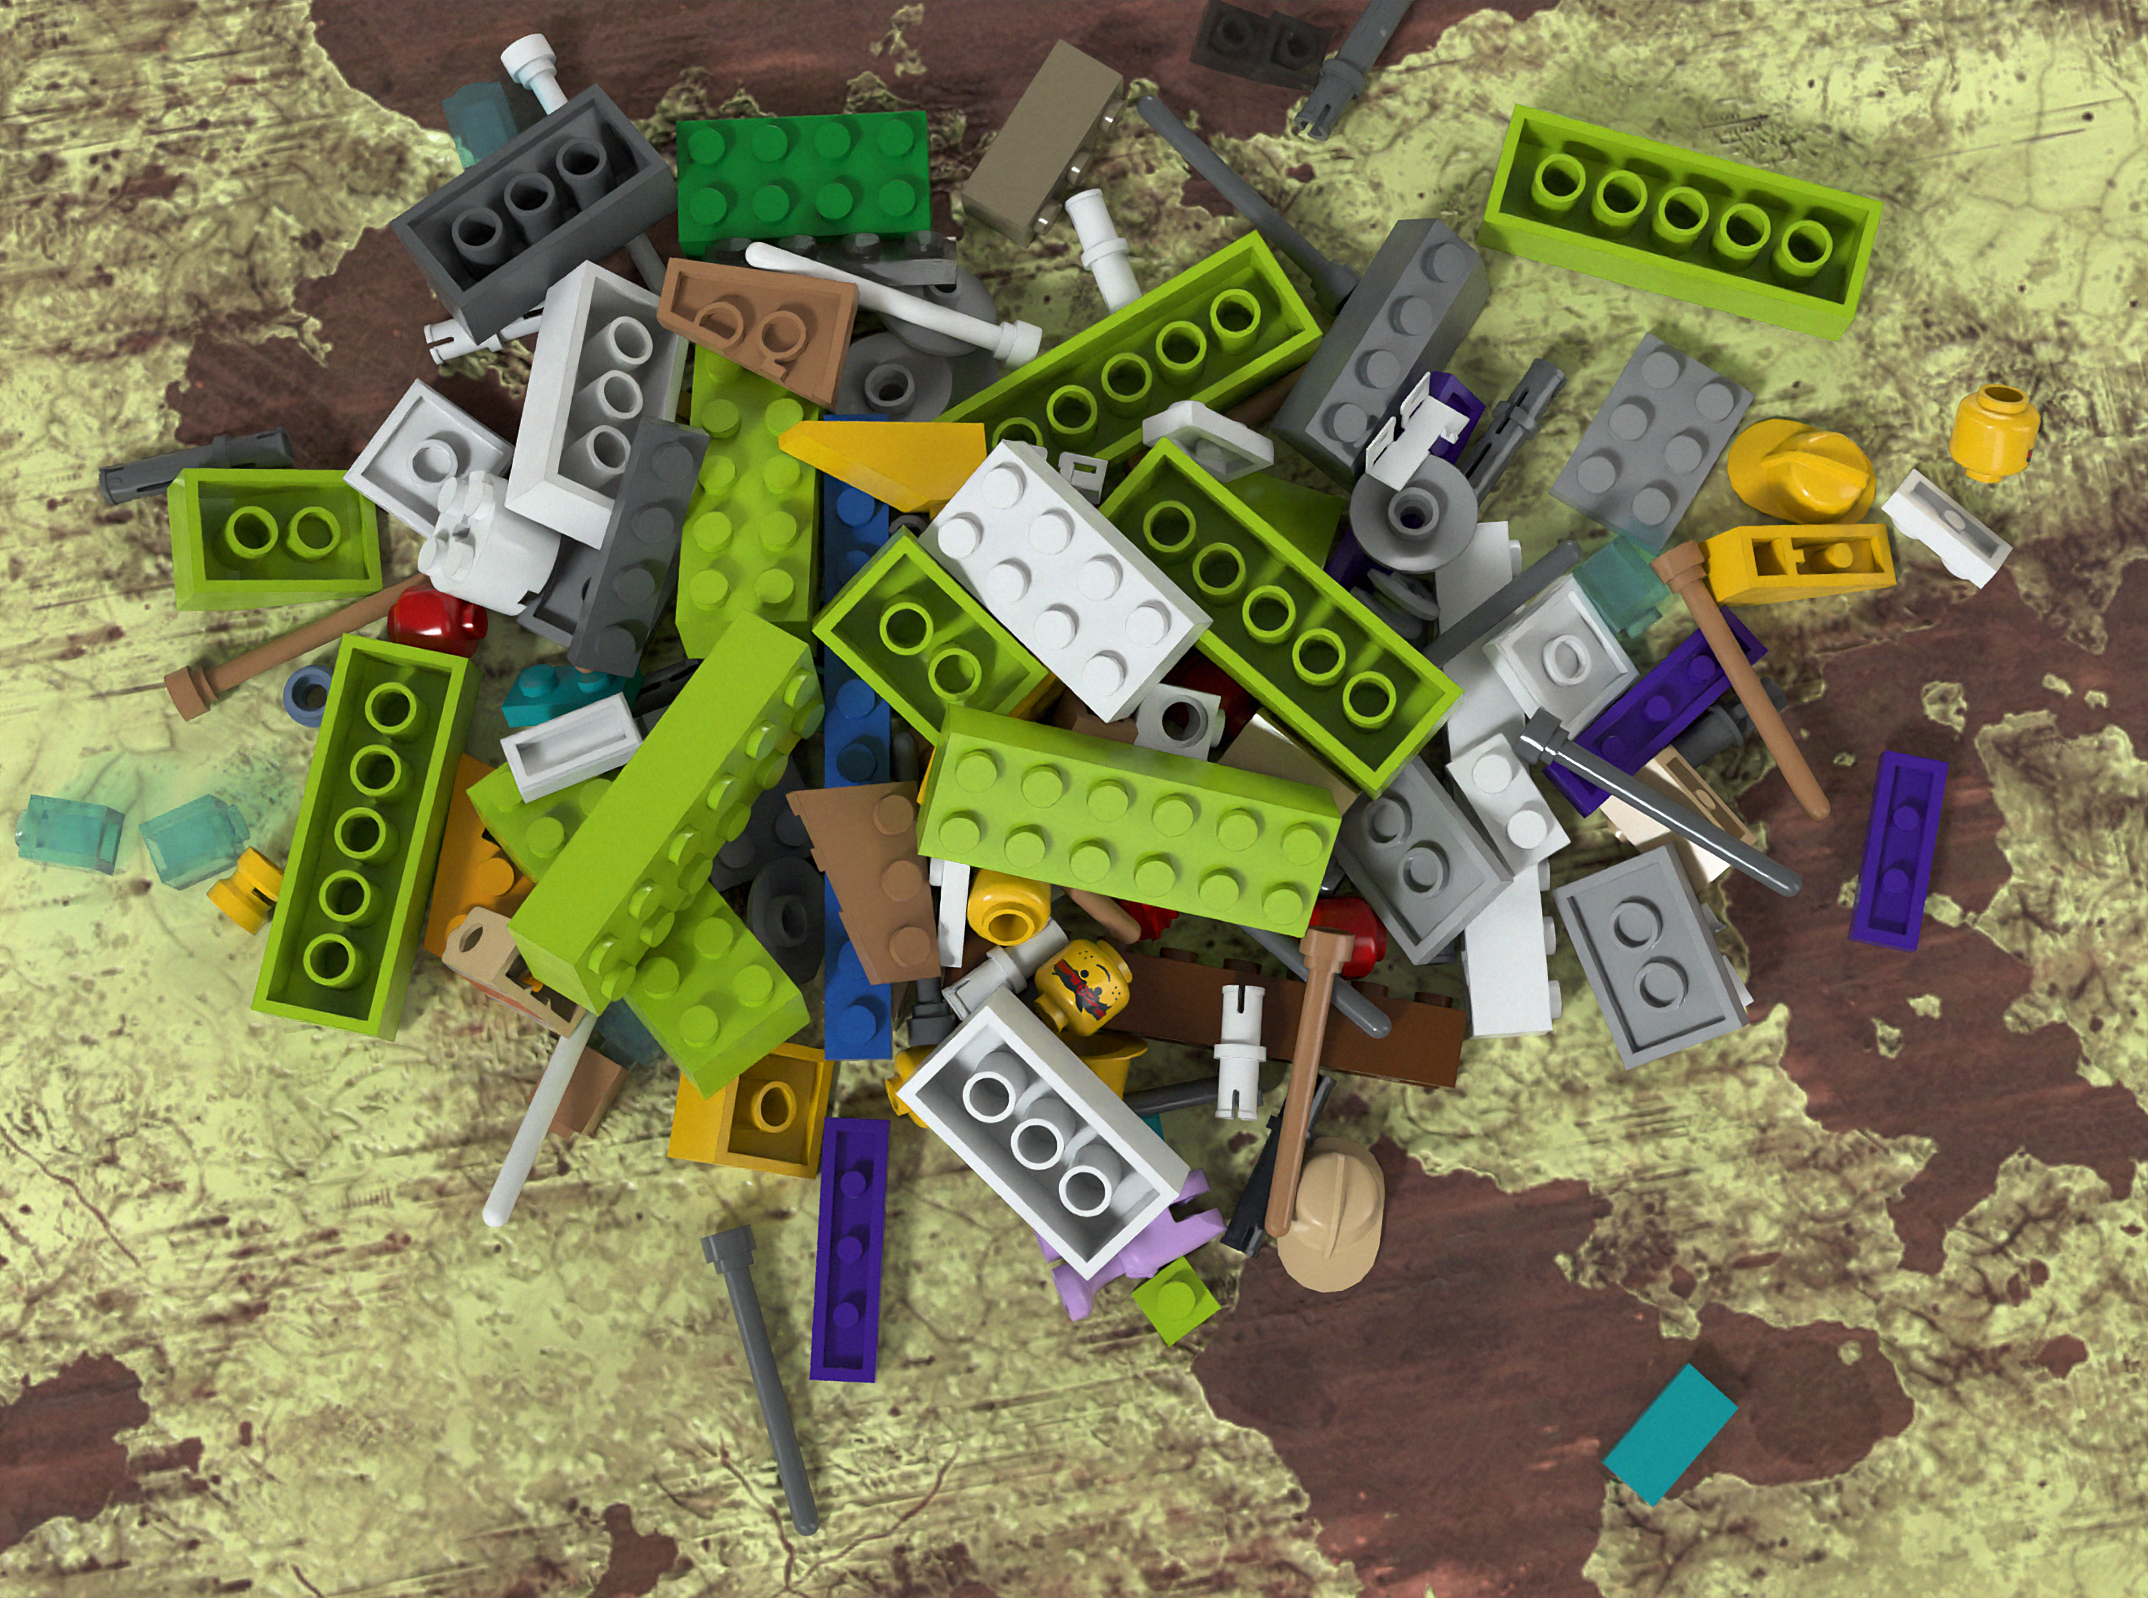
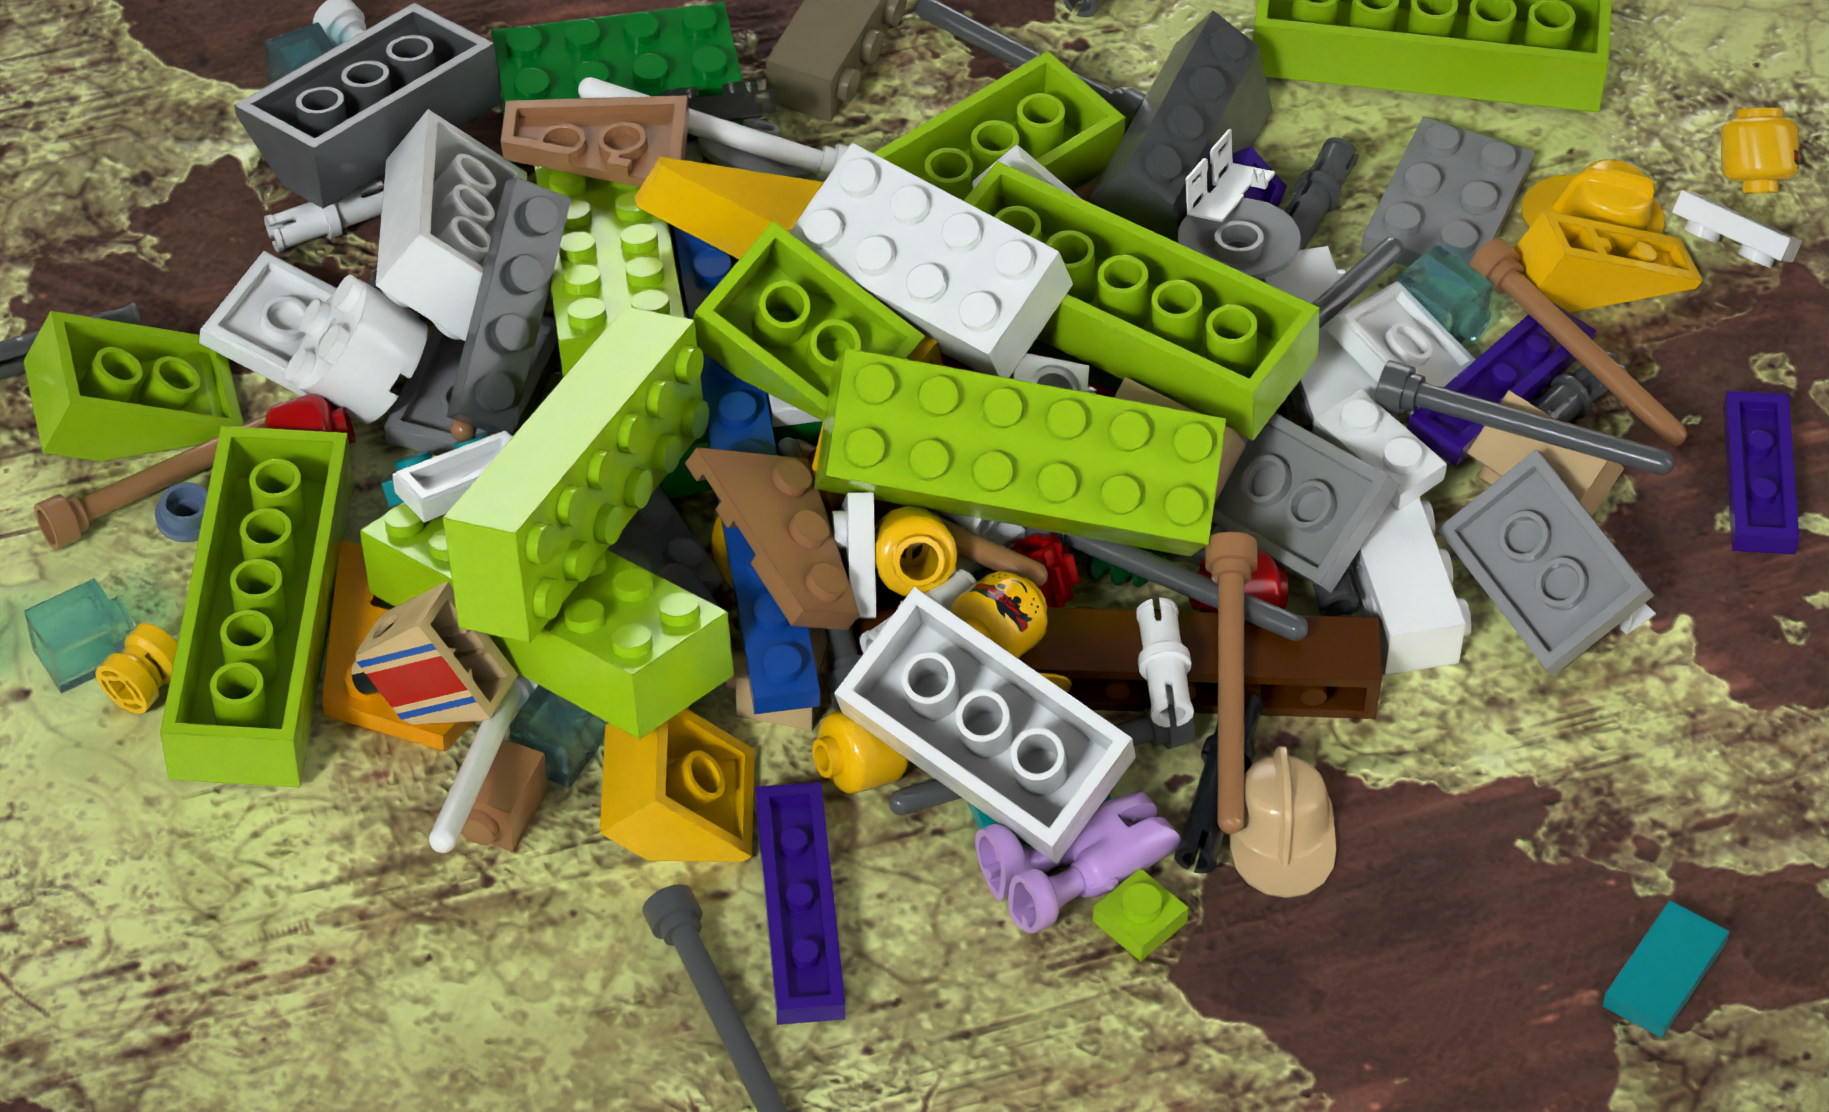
camera: 15 degrees left, 30 degrees down
white pin [1064,188,1142,315] -> none

